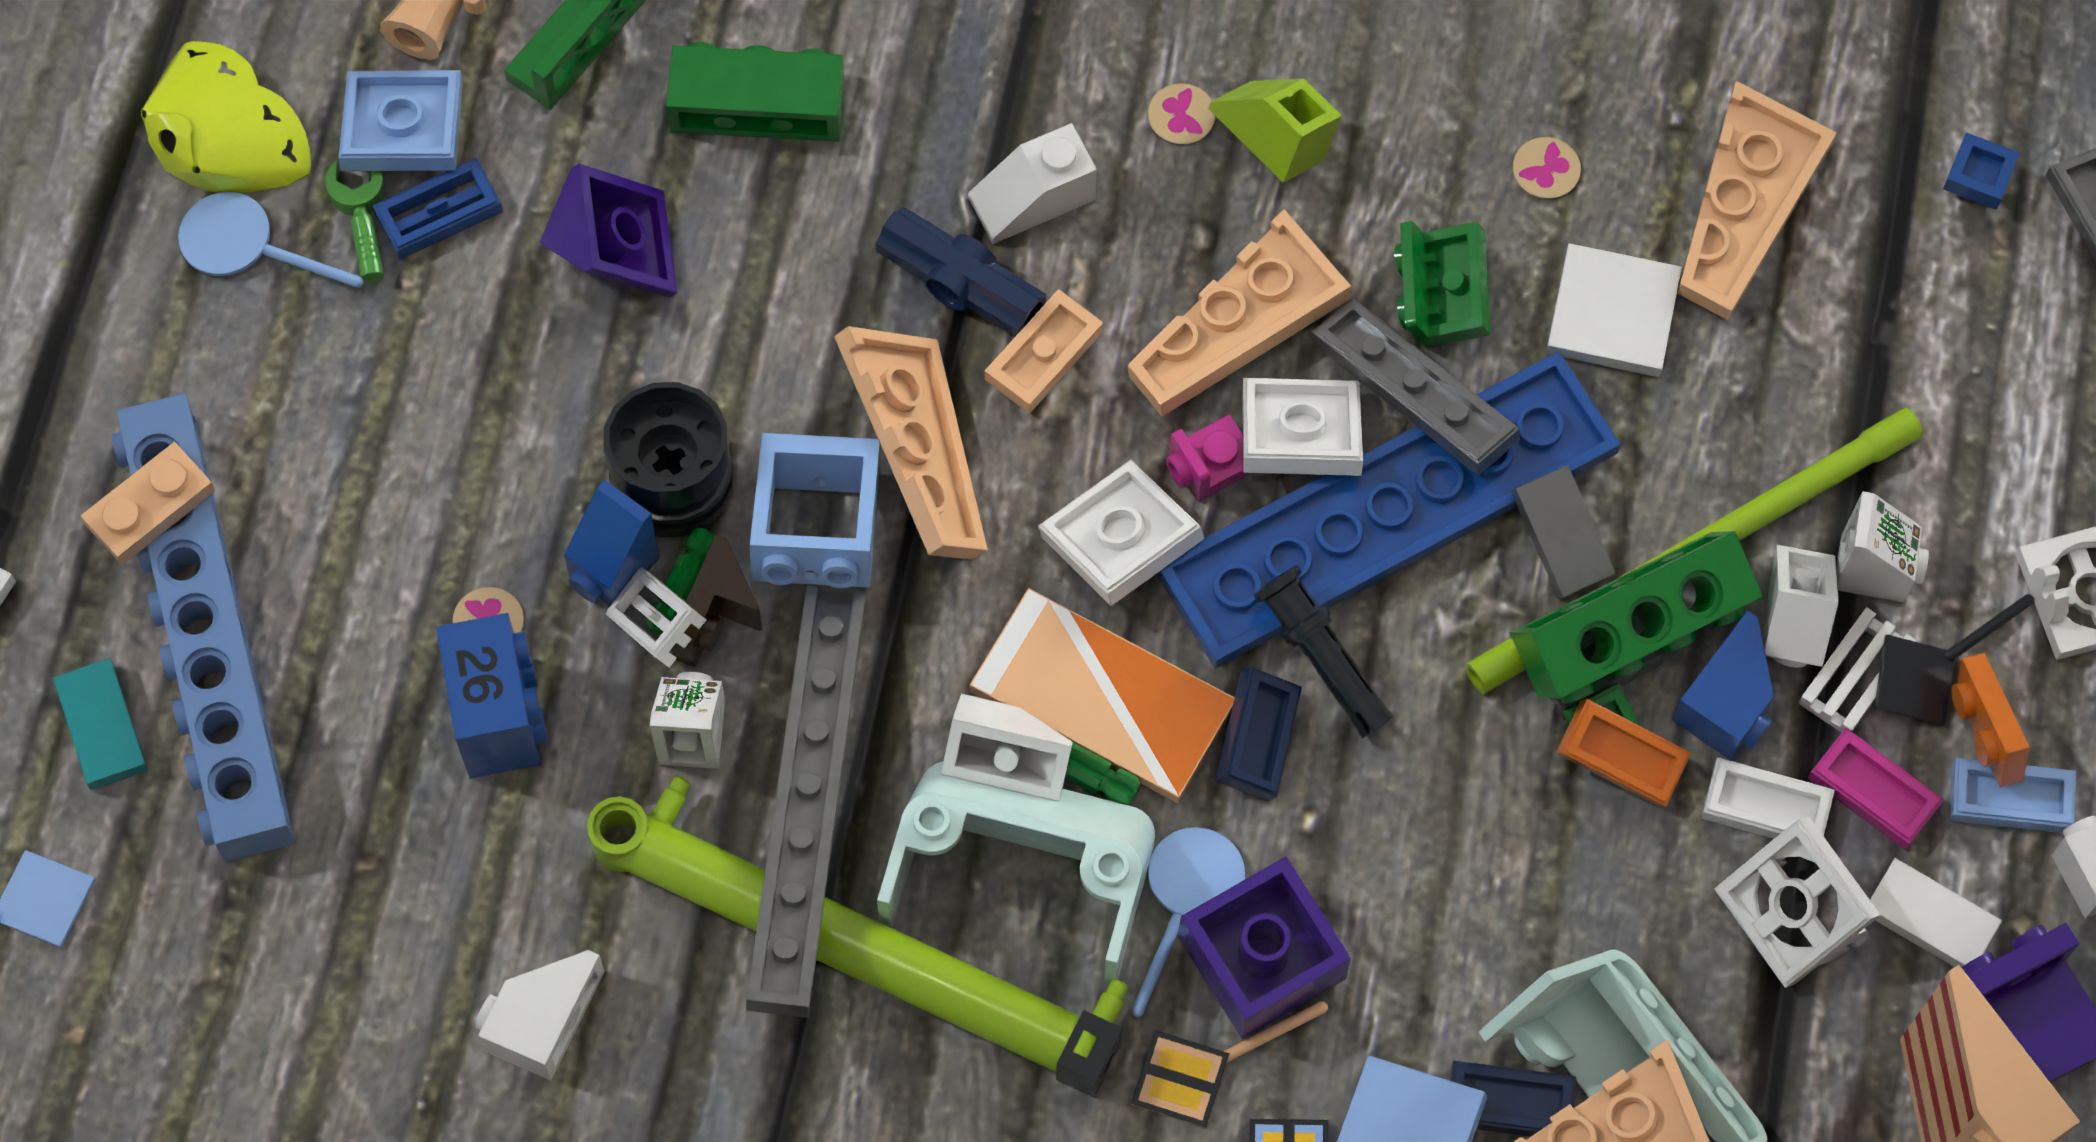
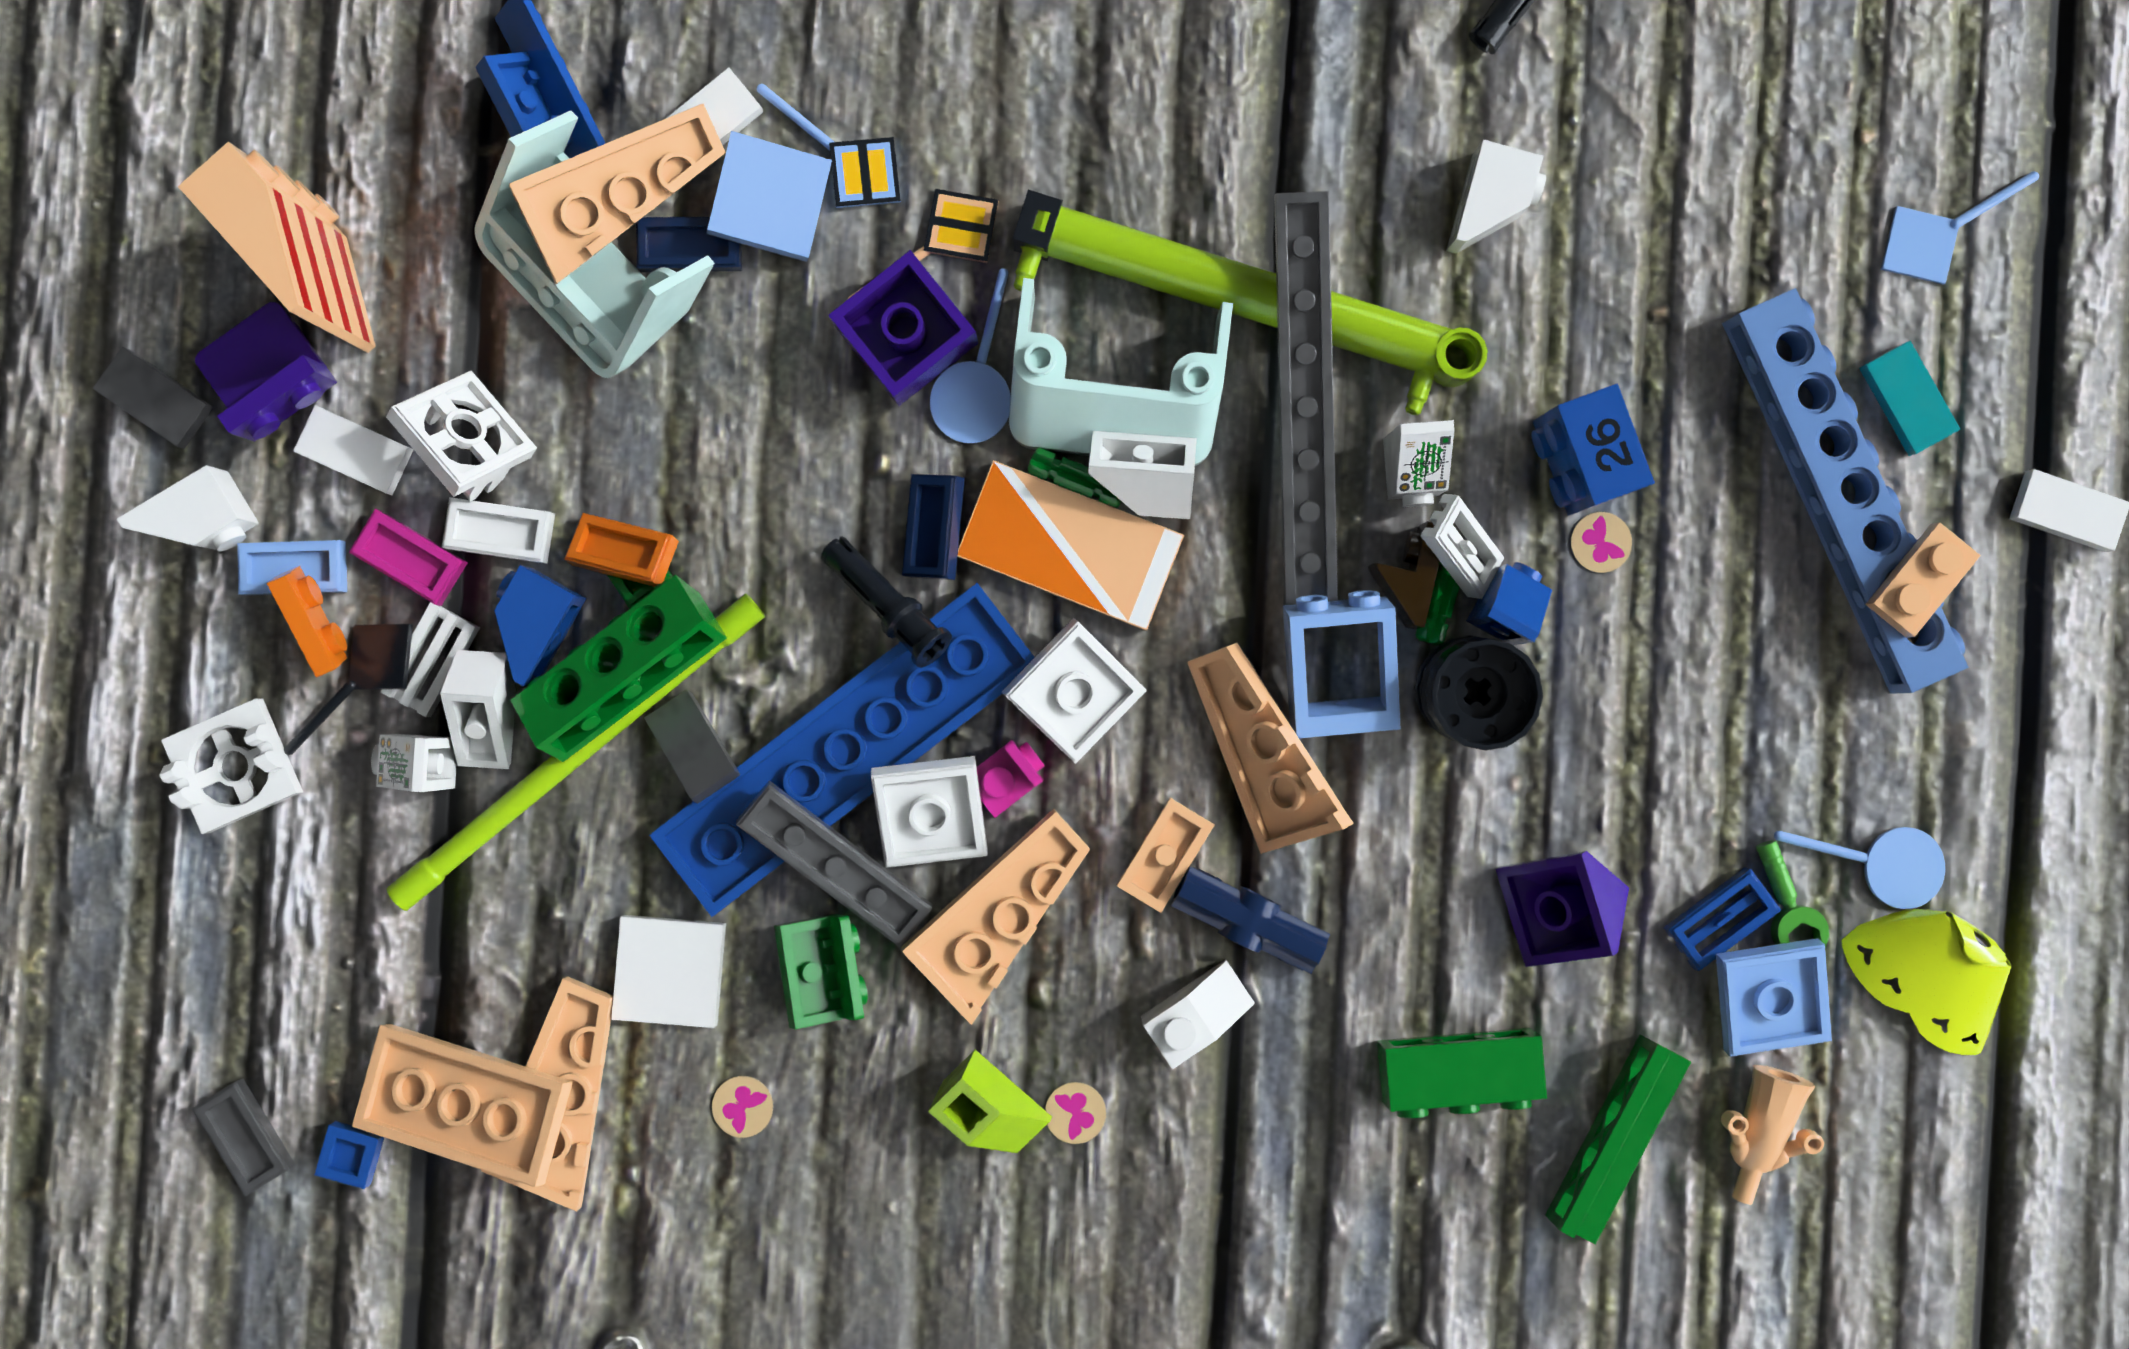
camera: 170 degrees right, 20 degrees up
none -> light nougat plate [352,1024,573,1187]

